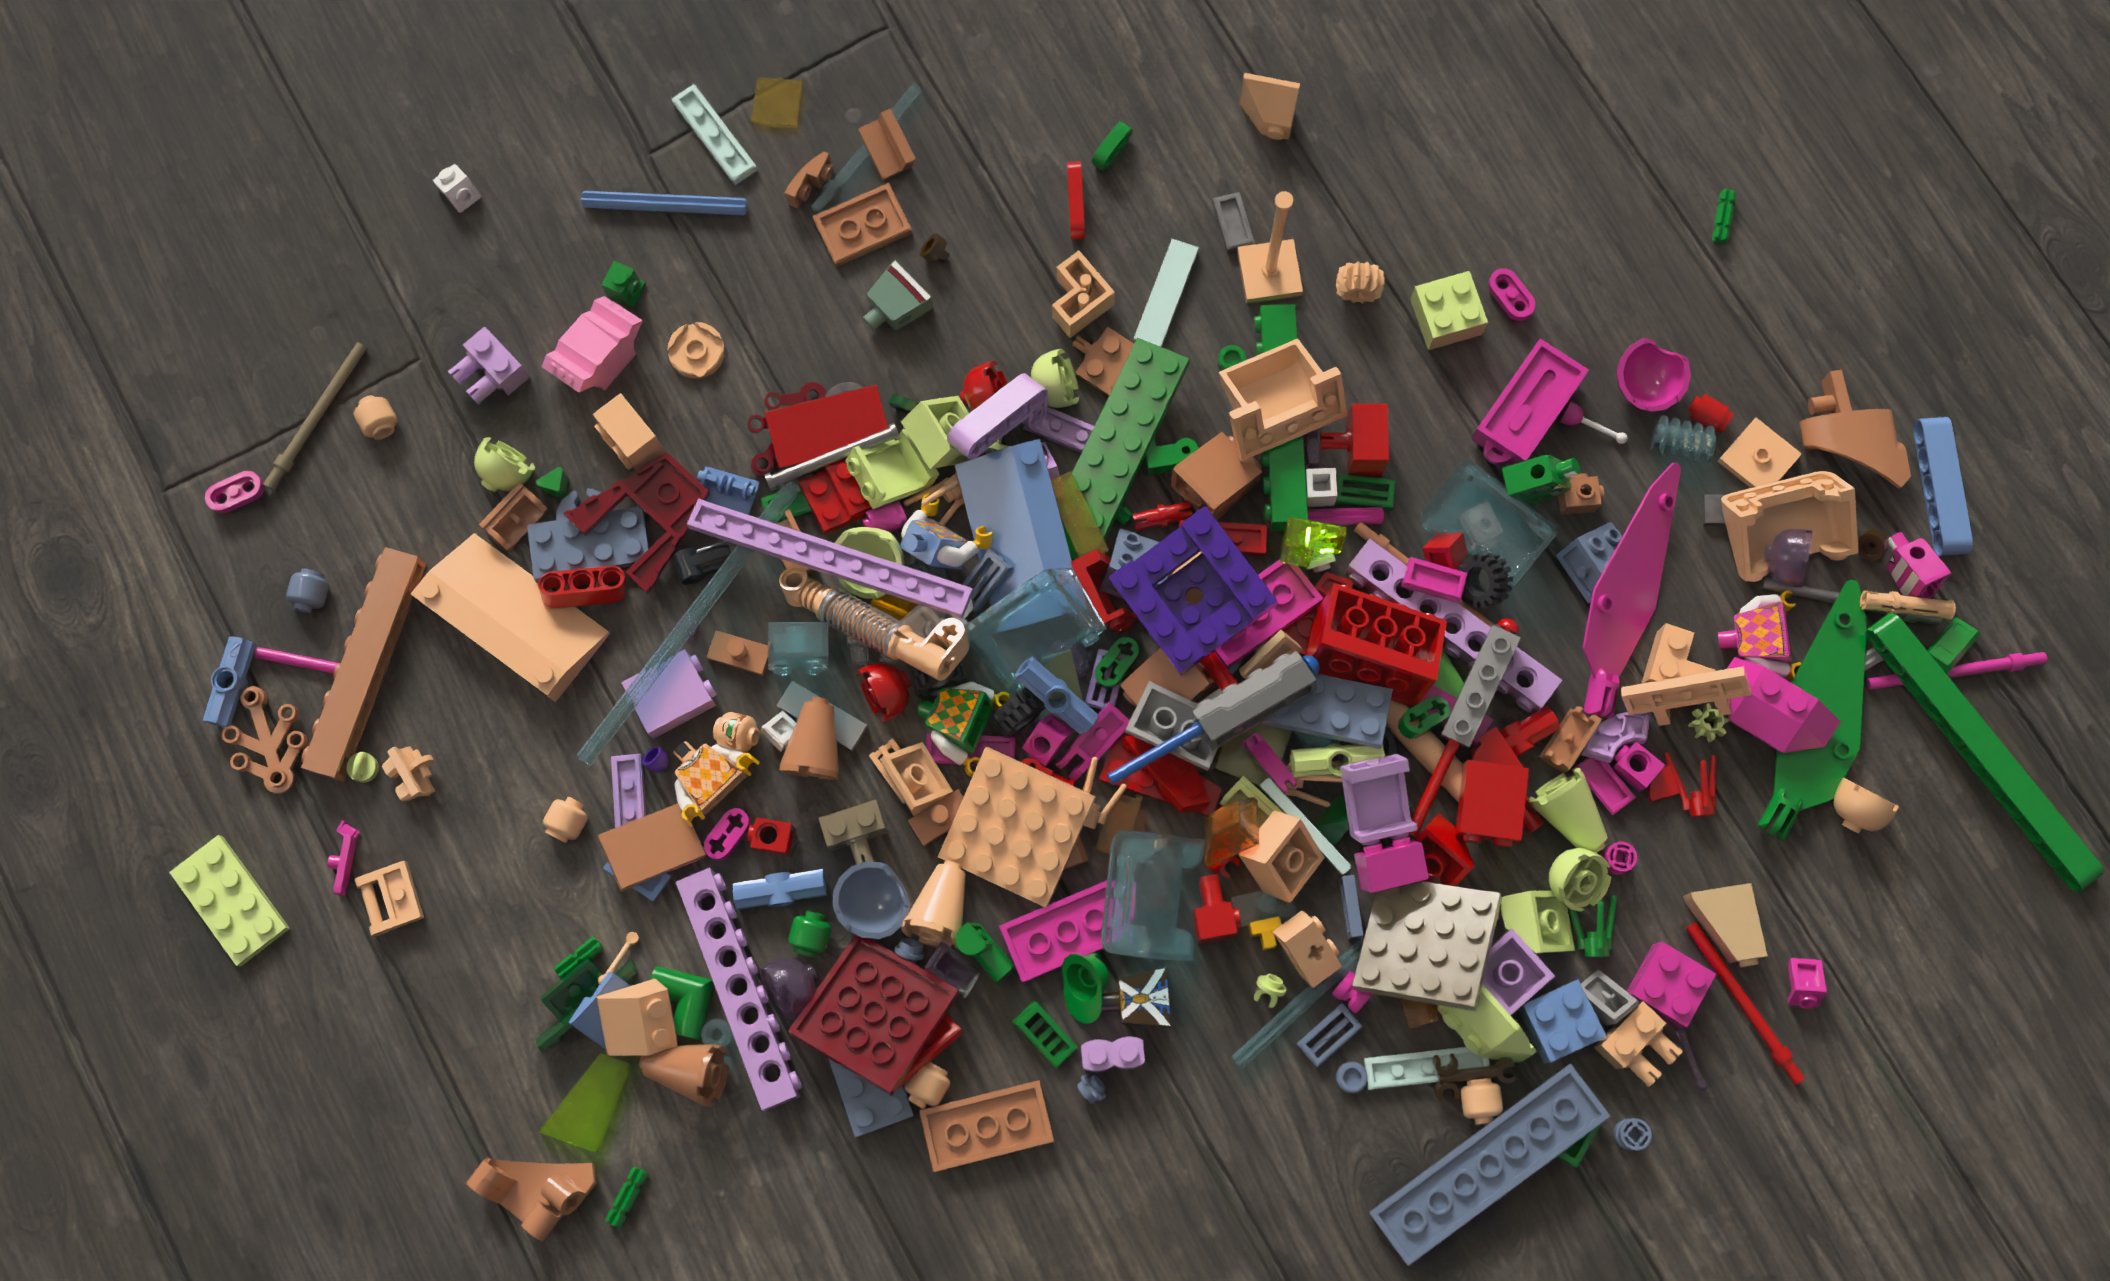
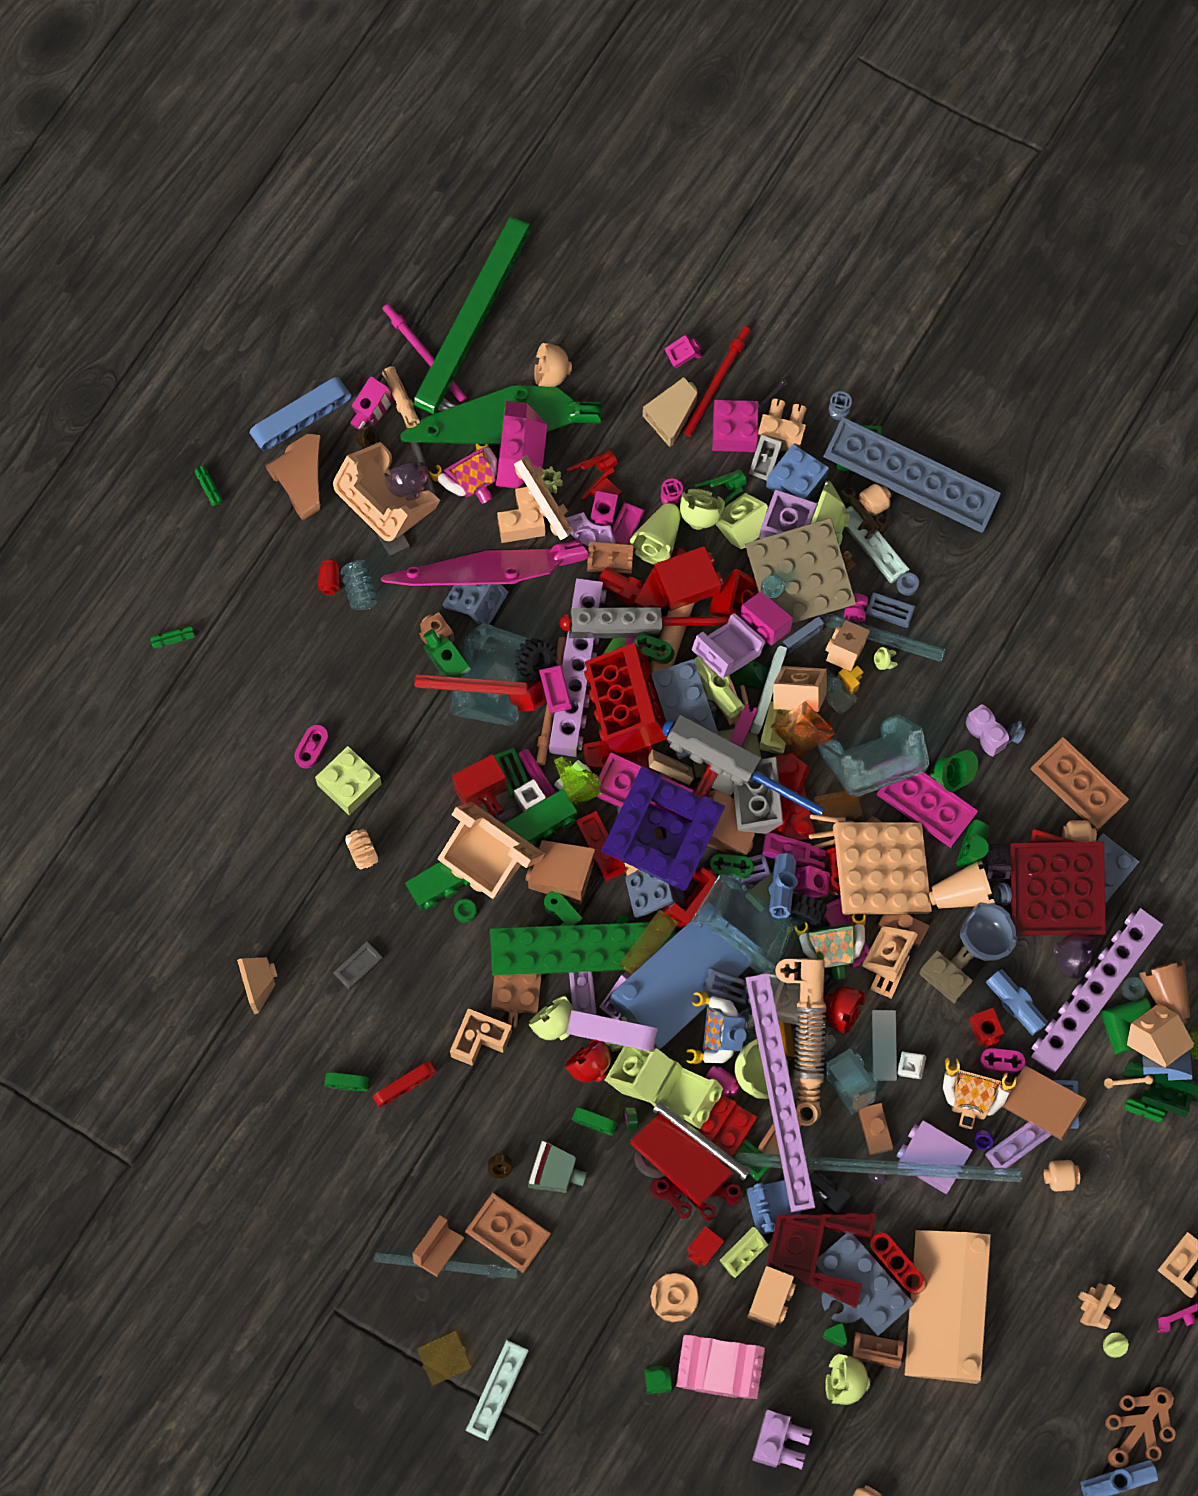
camera: 125 degrees left, 5 degrees down
dark pink bar [255,647,339,674] -> none
sand blue head [286,569,330,614] -> none
nougat brick [301,547,426,783] -> none
medium blue axle [581,191,748,215] -> none
light nougat head [713,712,760,753] -> none
nougat cone [779,697,839,780] -> none
nougat slope [785,152,833,208] -> none
green head [788,911,832,958] -> none
light nougat plant [903,473,964,526] -> none
green slope [1012,1001,1078,1069] -> none
torso [1102,967,1171,1028] -> none
red pin [1132,500,1192,532] -> none
light aqua tile [1133,239,1199,347] -> none
red brick [1192,874,1241,945] -> none
light nougat tile [1237,191,1303,304] -> none
dark pink piece [1471,339,1589,466] -> none
hinge [1559,401,1628,444] -> none
dark pink cylinder [1616,338,1691,412] -> none
light nougat plate [1717,418,1802,488] -> none
nougat tile [1808,370,1852,415] -> none
green tile [1927,617,1981,674] -> none
none -> green axle [195,465,222,506]
none -> red axle [414,674,527,696]
none -> green beam [572,1108,617,1136]
none -> red brick [687,1226,724,1267]
none -> yellowish green plate [720,1227,769,1278]
none -> clear light blue wheel [761,575,785,598]

